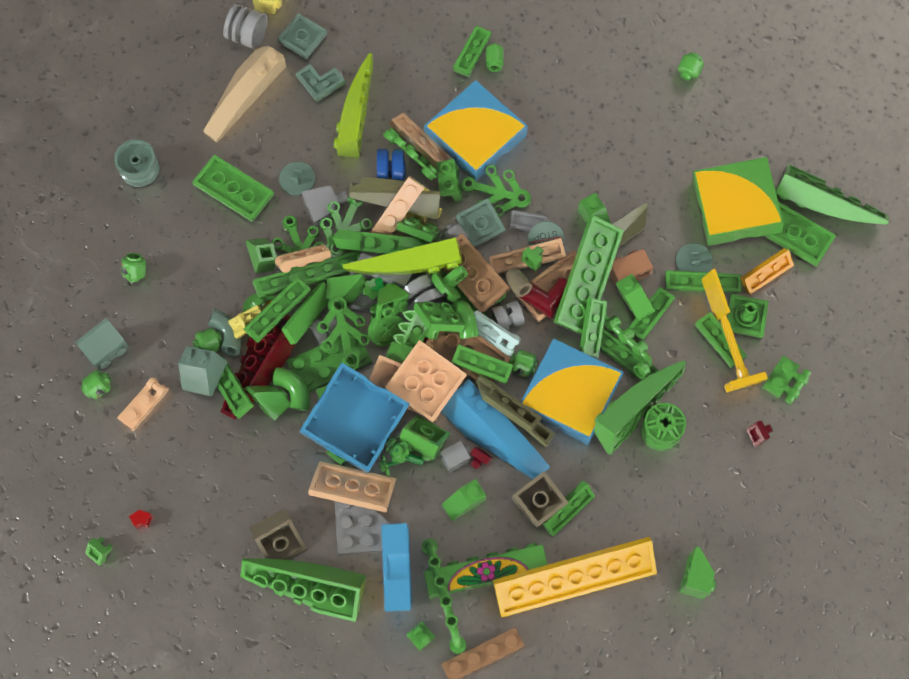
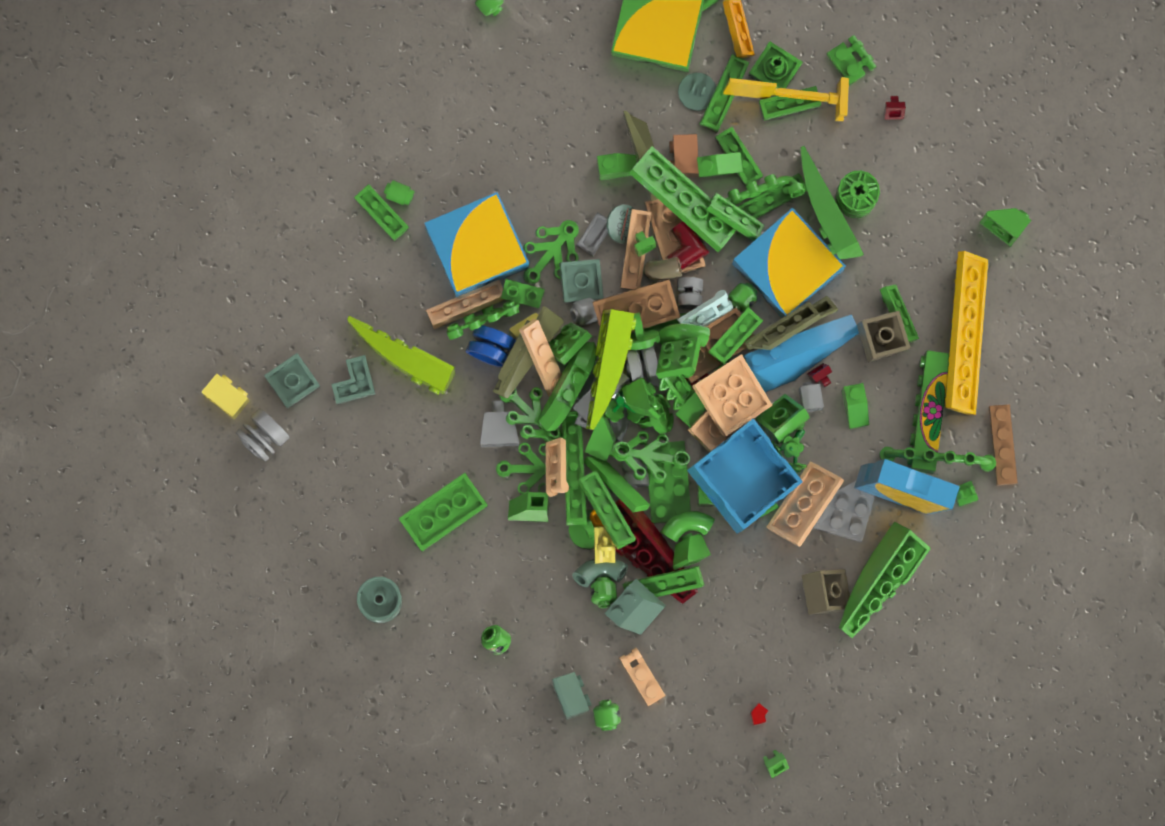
camera: 75 degrees left, 10 degrees up
tan wedge [203,46,287,142] -> none
sand green piece [279,162,316,196] -> none

